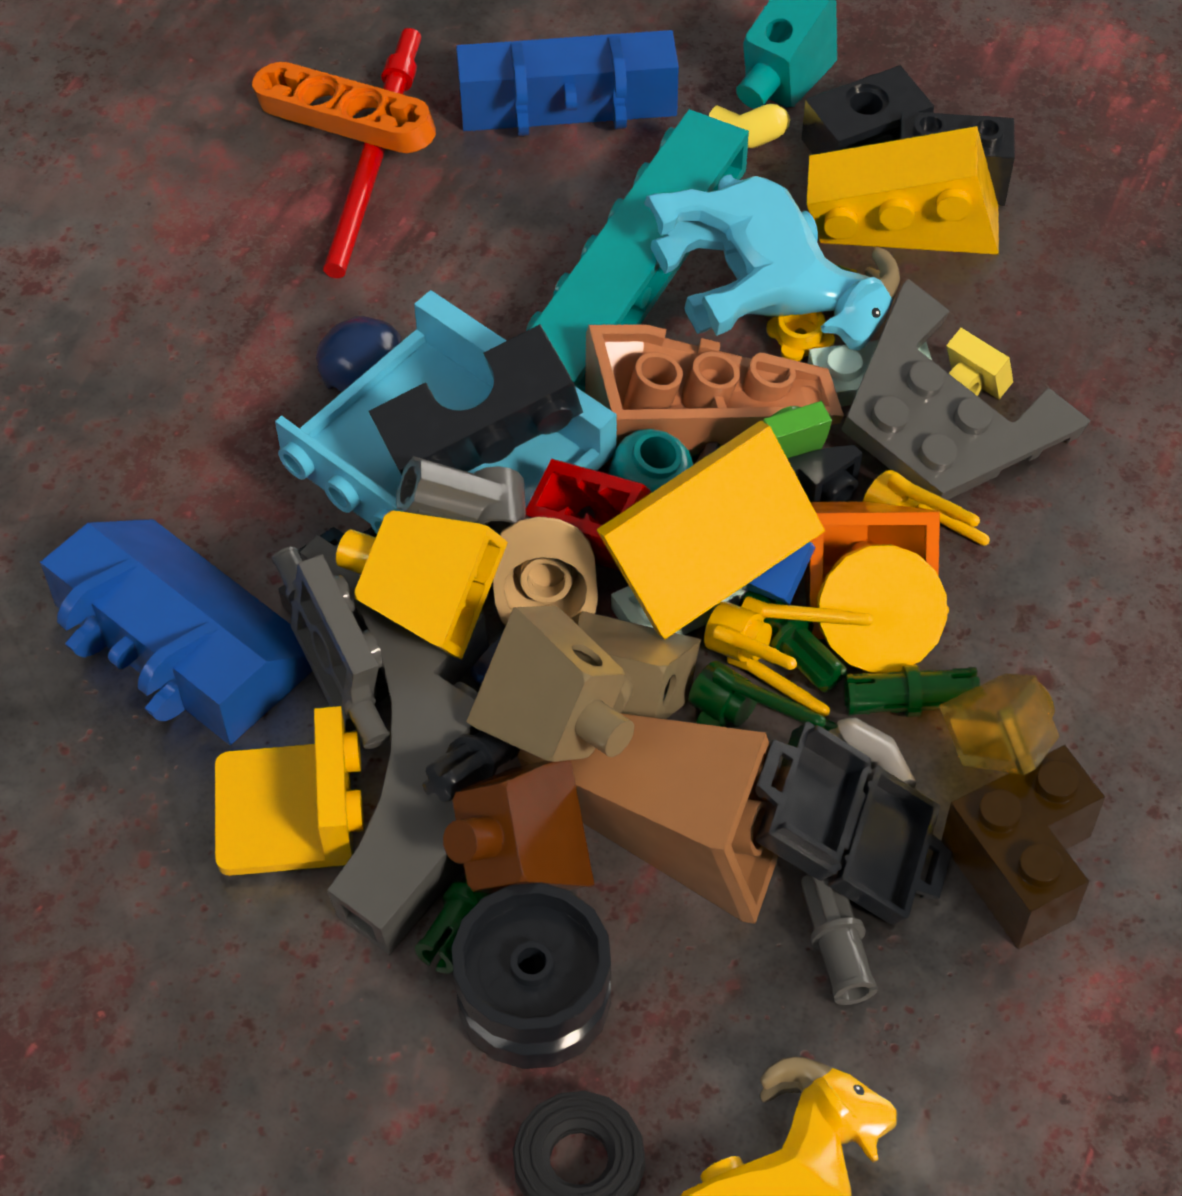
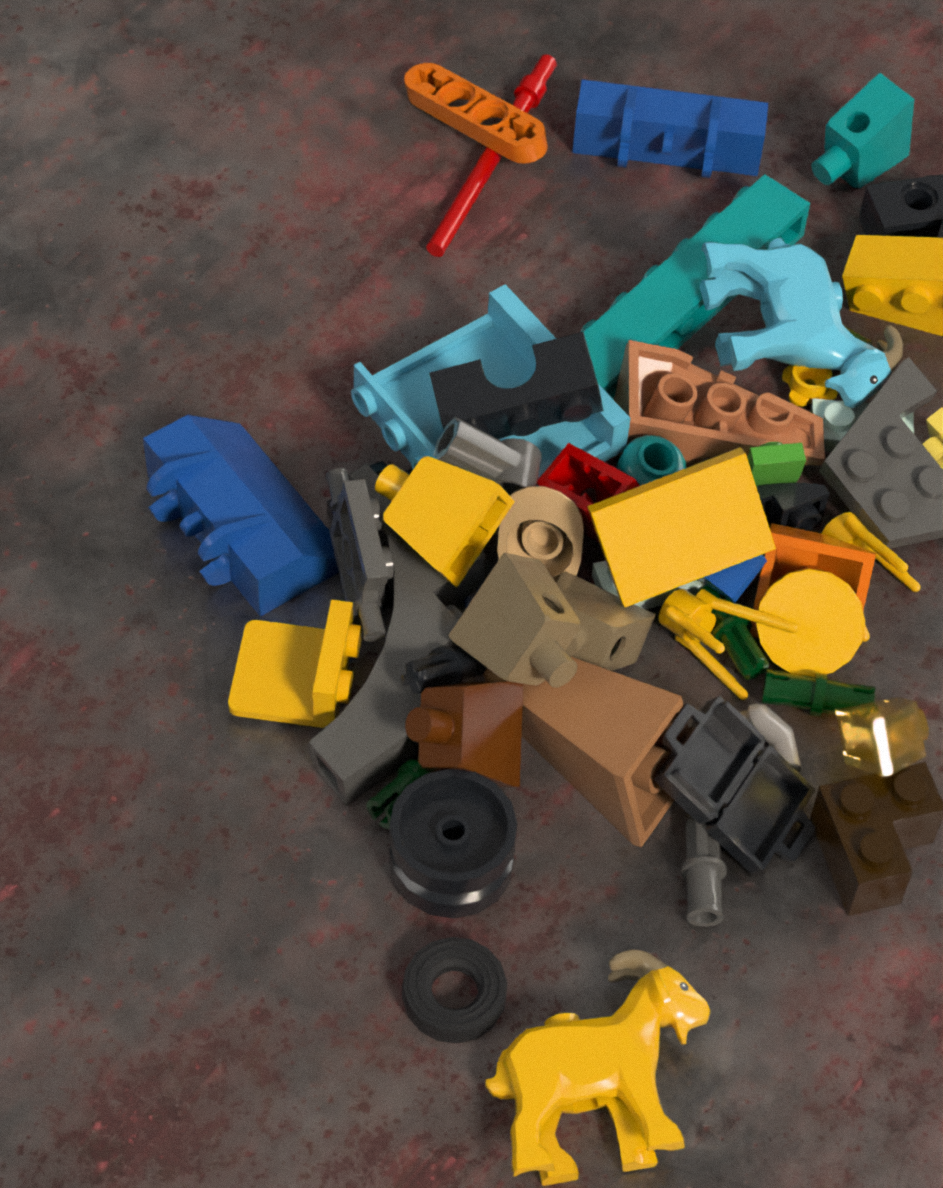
camera: 10 degrees right, 0 degrees up
dark blue hair [316,316,403,393] -> none
dark green plant [689,660,838,731] -> none
light yellow arm [709,104,790,149] -> none

